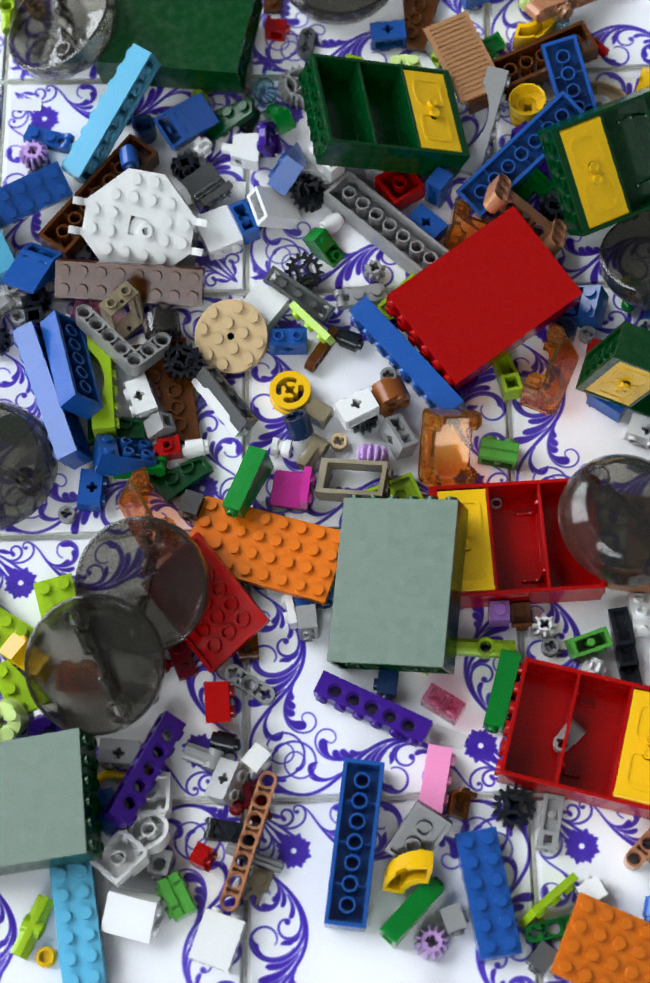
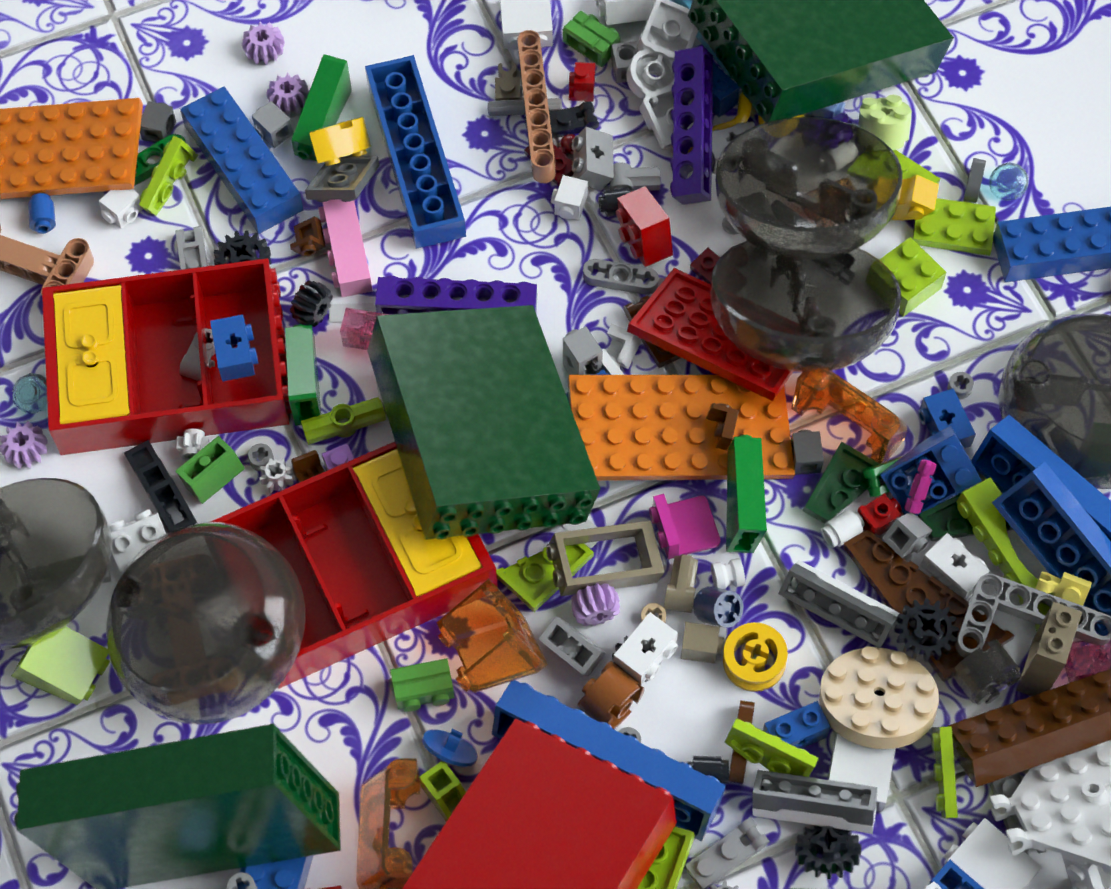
camera: 155 degrees right, 5 degrees down
none -> blue brick [210,315,258,382]
none -> black gear [290,280,333,327]
none -> blue piece [422,729,478,767]
none -> white panel [607,323,642,369]
none -> reddish brown bracket [706,403,739,451]
none -> dark pink axle [905,459,936,514]
none -> lime wing [931,727,958,818]
none -> light yellow plate [1035,571,1092,606]

